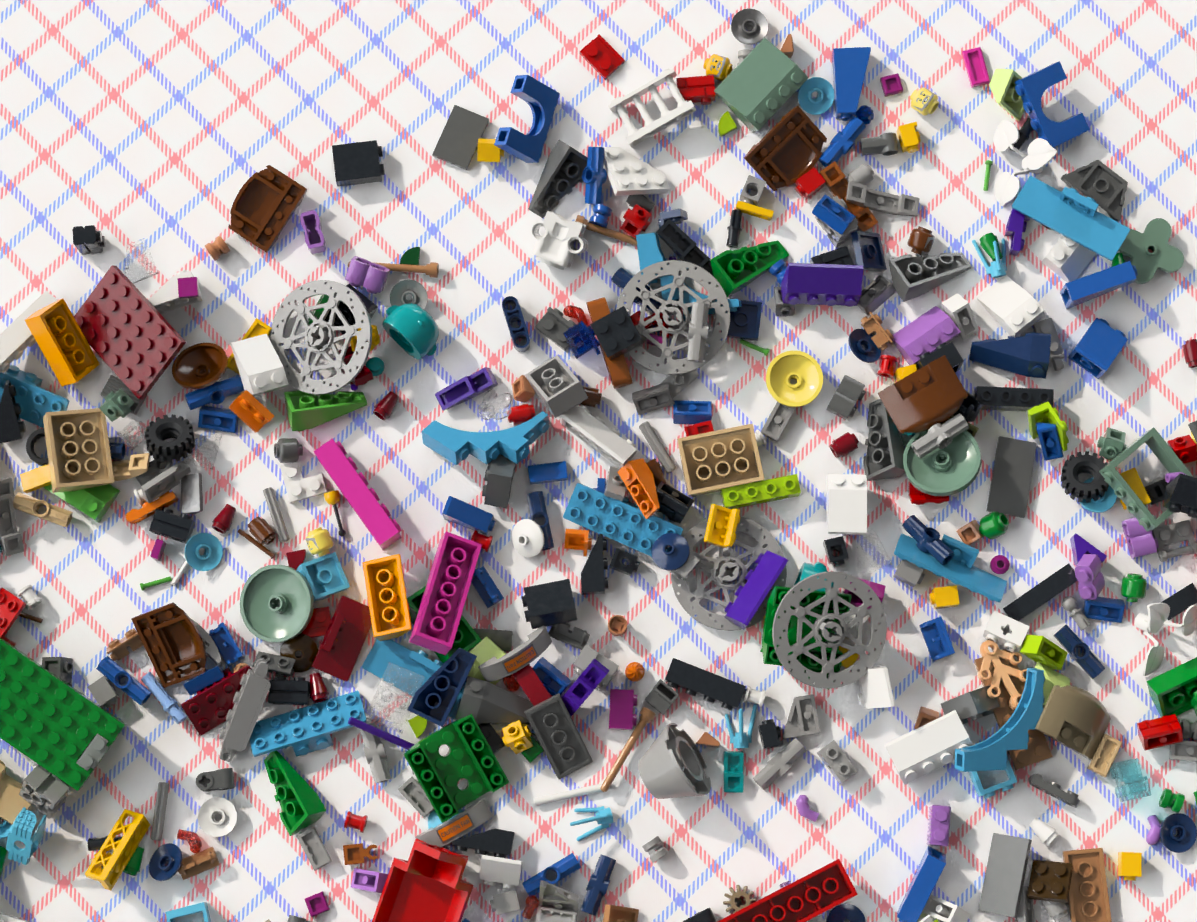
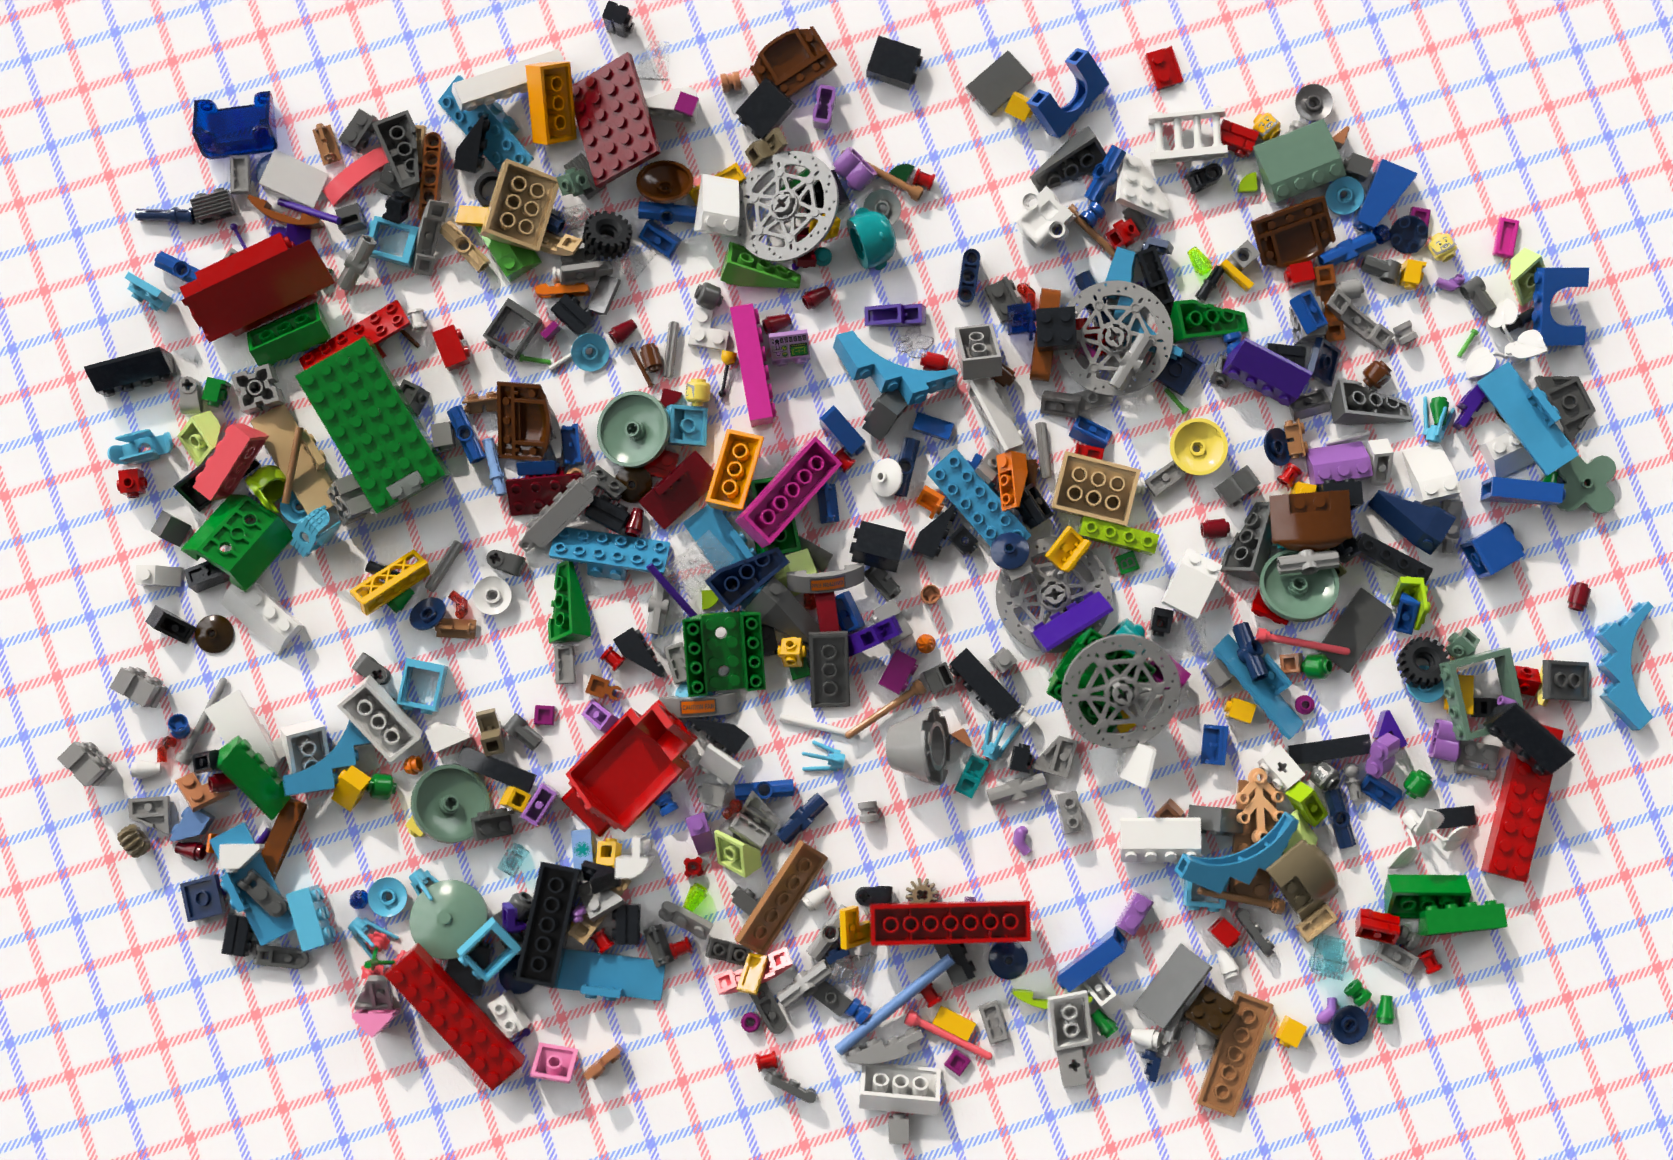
camera: 25 degrees right, 5 degrees up
orange bracket [229,390,274,433] -> none
nougat slope [512,375,535,402] -> none
none -> red brick [432,324,471,371]
none -> dark grey window [483,298,543,360]
none -> black slope [613,627,666,678]
none -> black brick [735,78,797,140]
none -> dark tan brick [745,127,788,168]
none -> dark red cone [762,313,792,335]
none -> slope [769,329,810,366]
none -> red bush [912,168,936,191]
none -> light grey brick [988,647,1018,674]
none -> green tile [1114,551,1140,575]
none -> black piece [1184,163,1223,194]
none -> clear neon green cone [1187,246,1213,276]
none -> medium nougat piece [1197,887,1286,915]
none -> red brick [1207,916,1241,948]
none -> coral piece [1256,628,1350,655]
none -> dark grey head [1310,762,1340,791]
none -> white piece [1325,430,1370,446]
none -> dark grey brick [1343,152,1374,183]
none -> dark blue dish [1389,215,1428,254]
none -> light grey wheel [1393,320,1418,346]
none -> medium lavender arm [1435,274,1465,292]
none -> dark grey piece [1459,276,1497,317]

